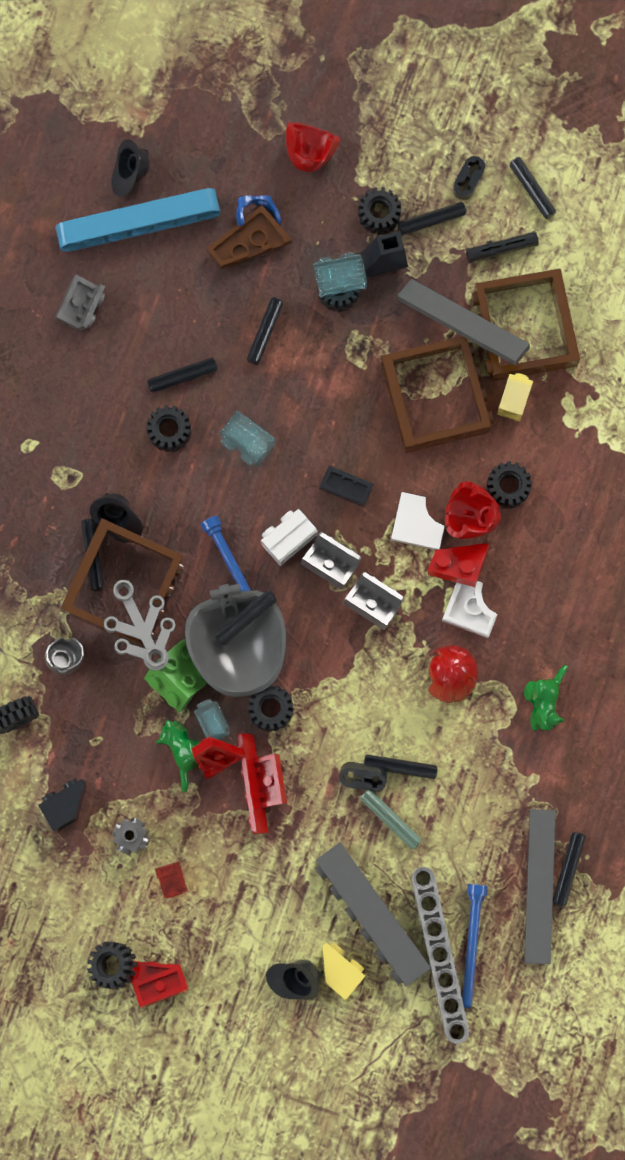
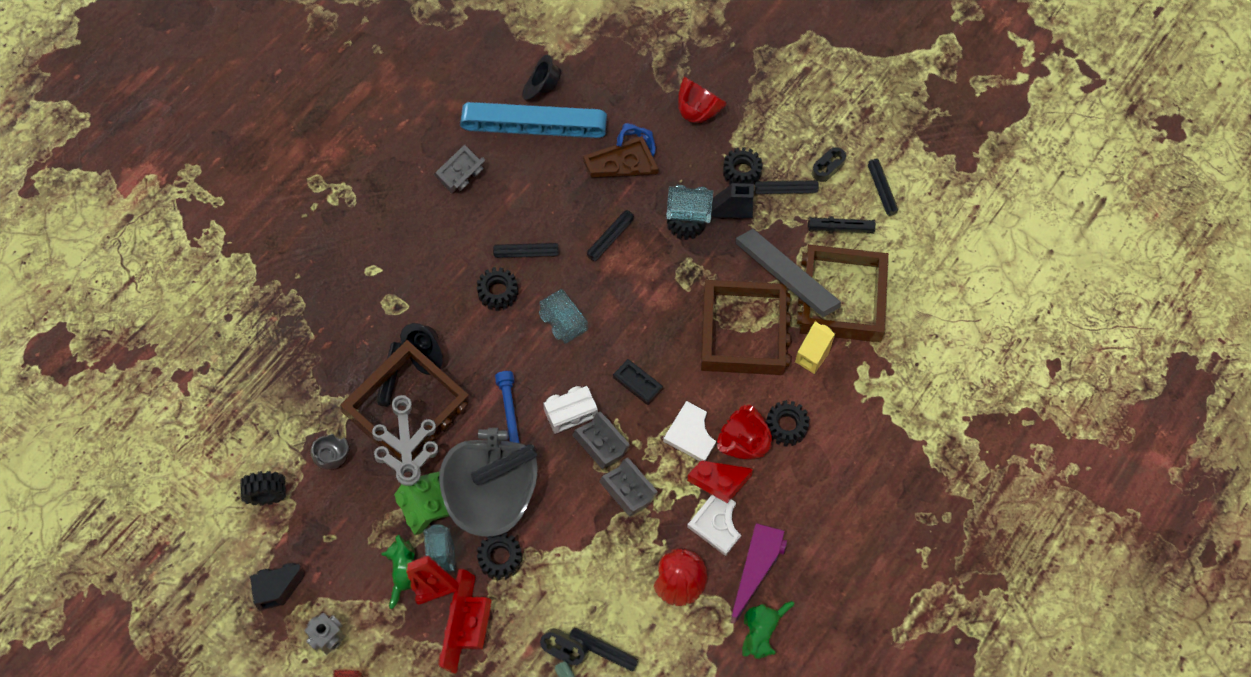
camera: 15 degrees right, 15 degrees down
none -> magenta slope [730,523,787,624]

